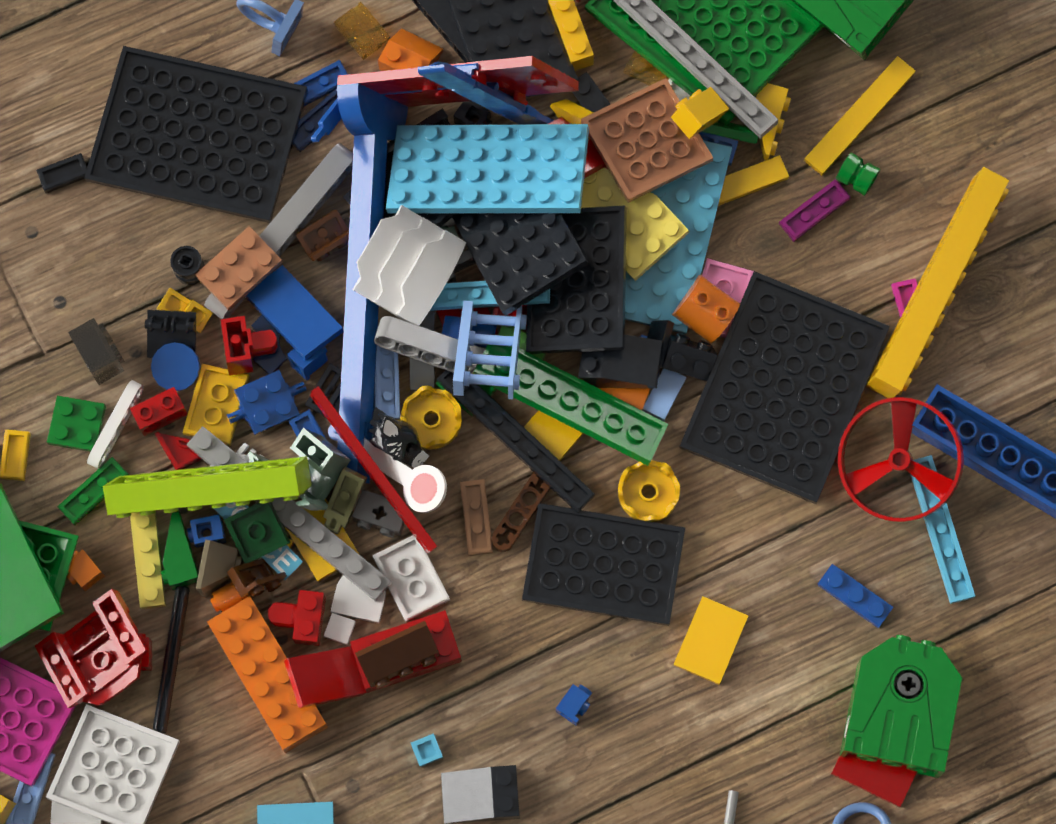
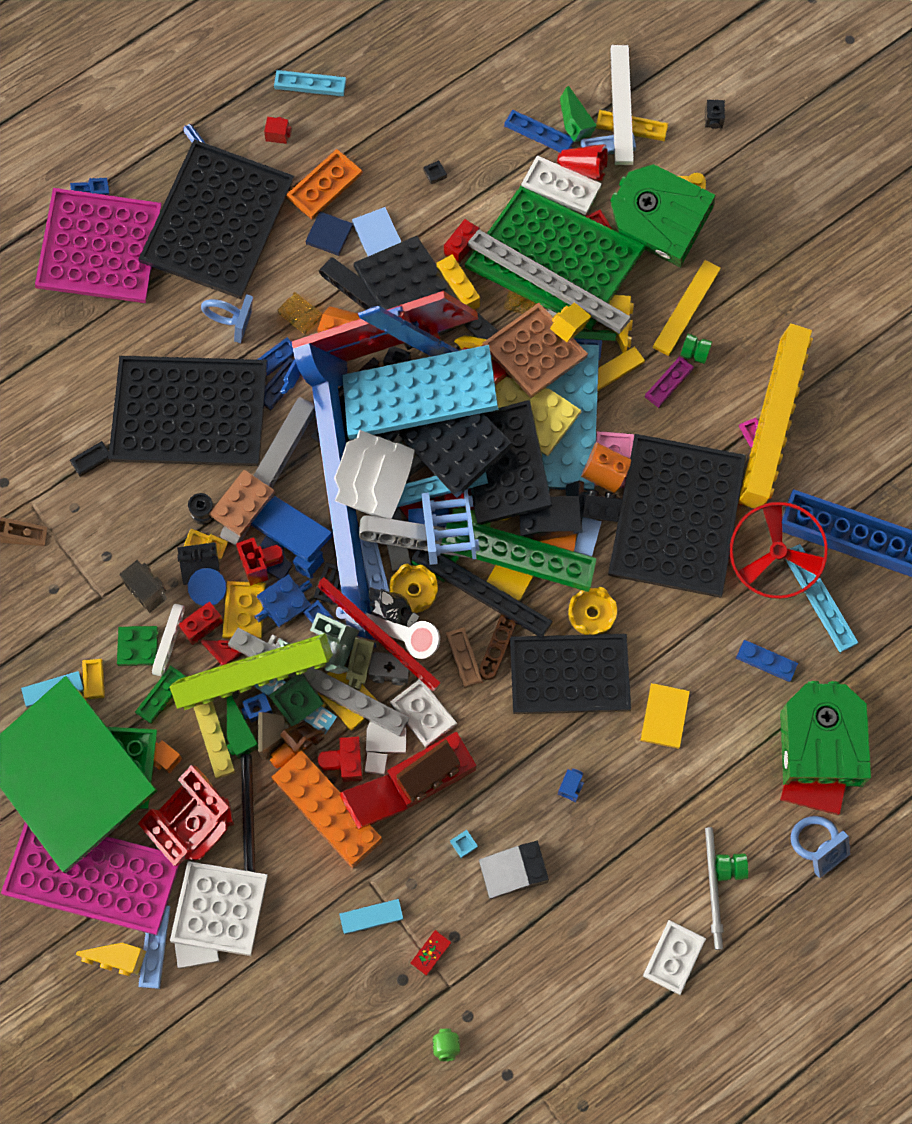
camera: 15 degrees left, 5 degrees down
reddish brown bracket [295,209,349,262] -> none

